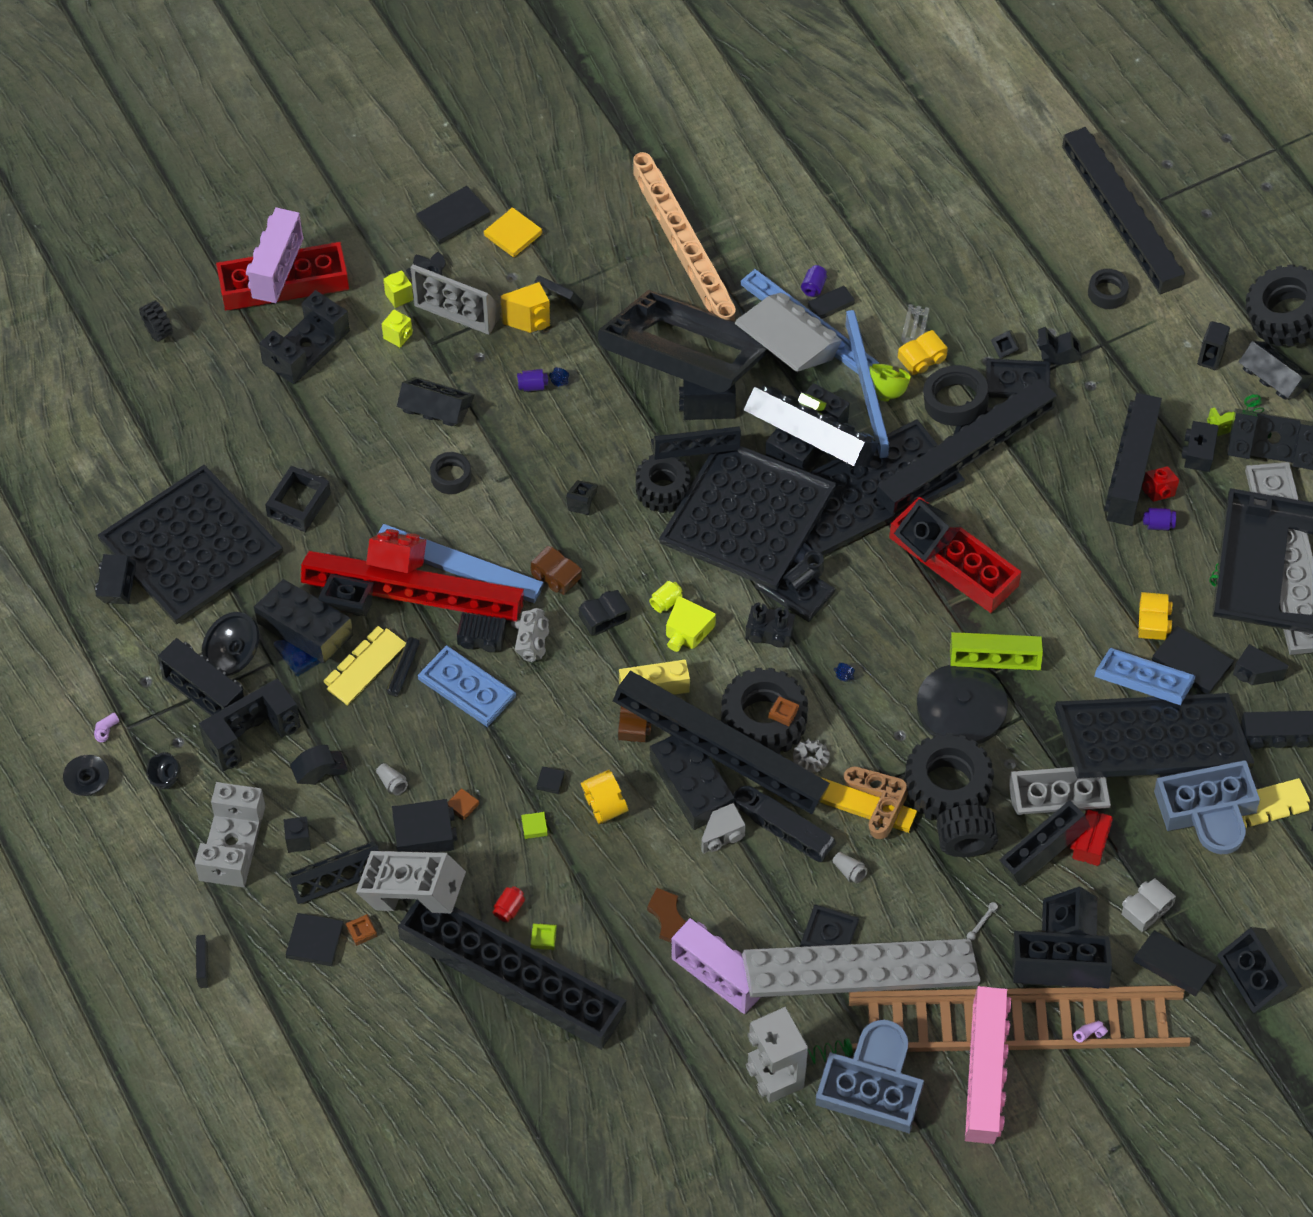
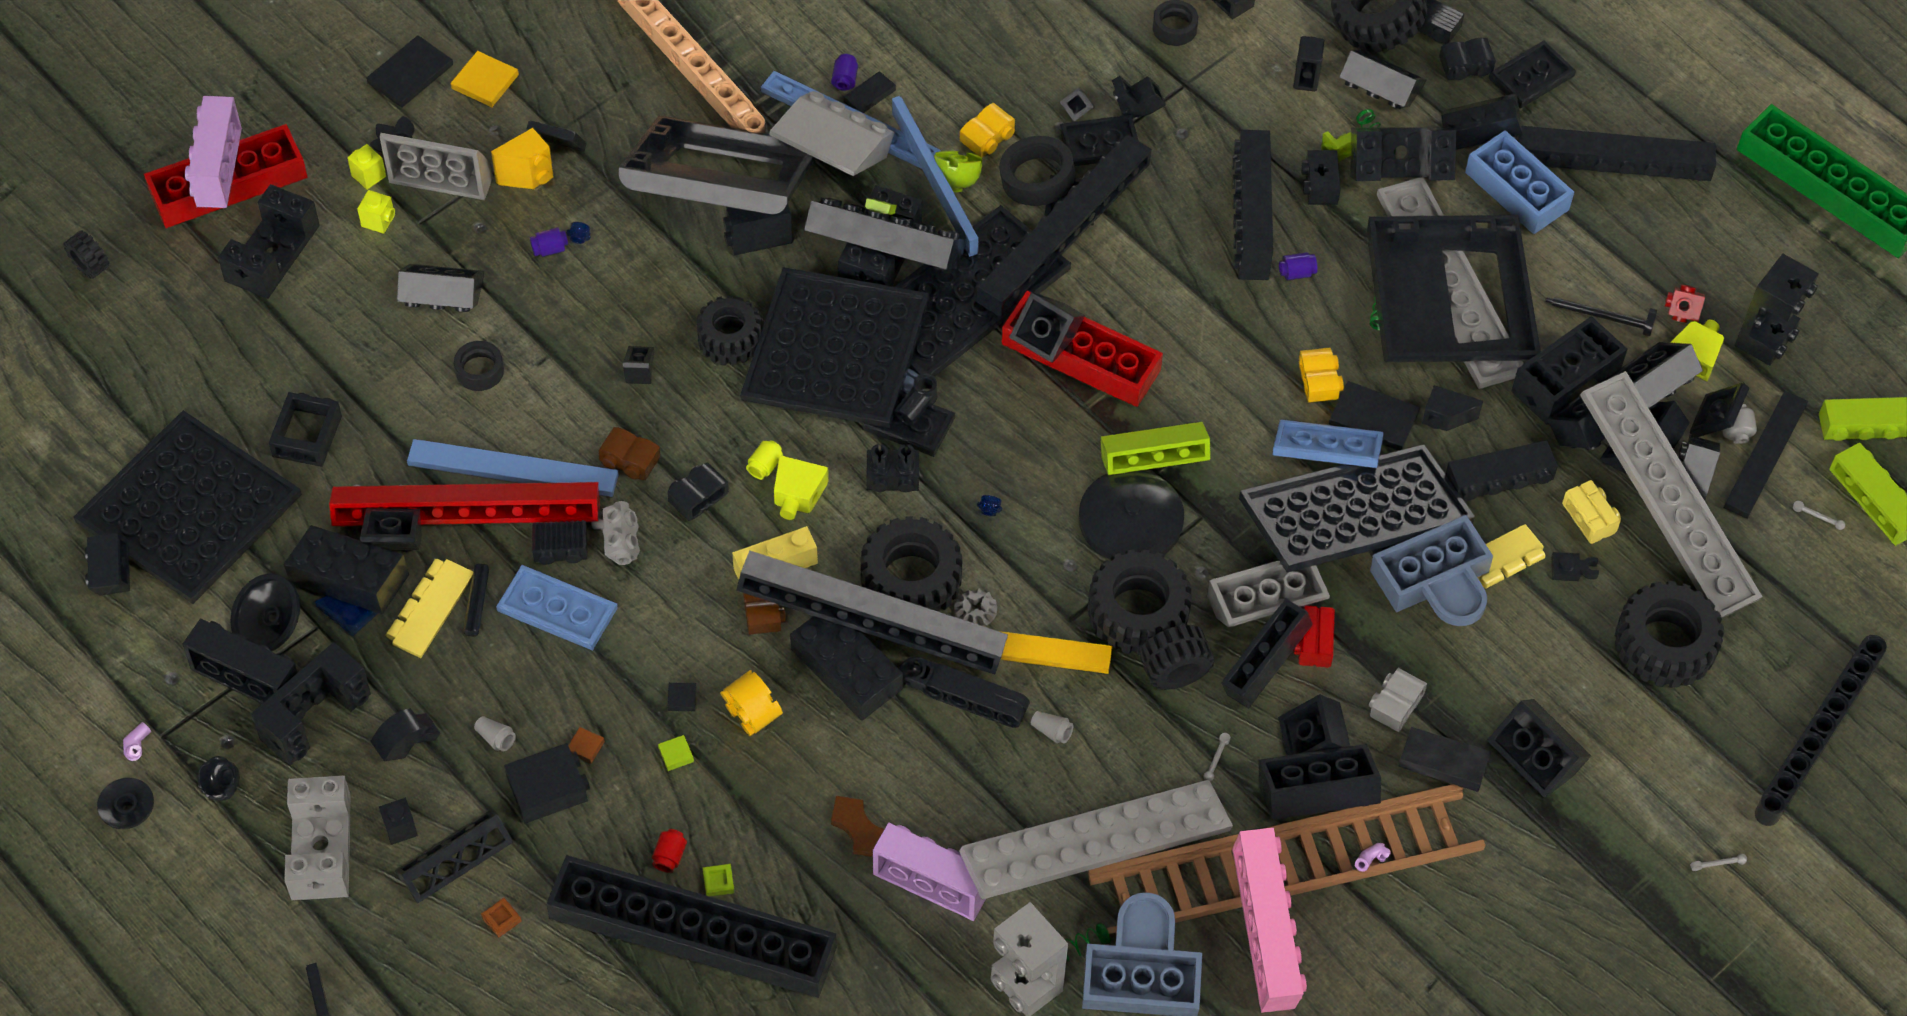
camera: 15 degrees left, 0 degrees up
black tile [286,913,344,966] -> none
light grey plate [356,851,466,913] -> none
red brick [366,529,426,573] -> none
black fence [650,426,741,460] -> none
light grey slope [701,803,746,854] -> none
dark orange tile [768,696,799,726] -> none
black tile [800,904,859,947] -> none
medium nougat beam [844,767,908,839] -> none
clear tile [901,304,930,342] -> none
red brick [1142,466,1179,502] -> none

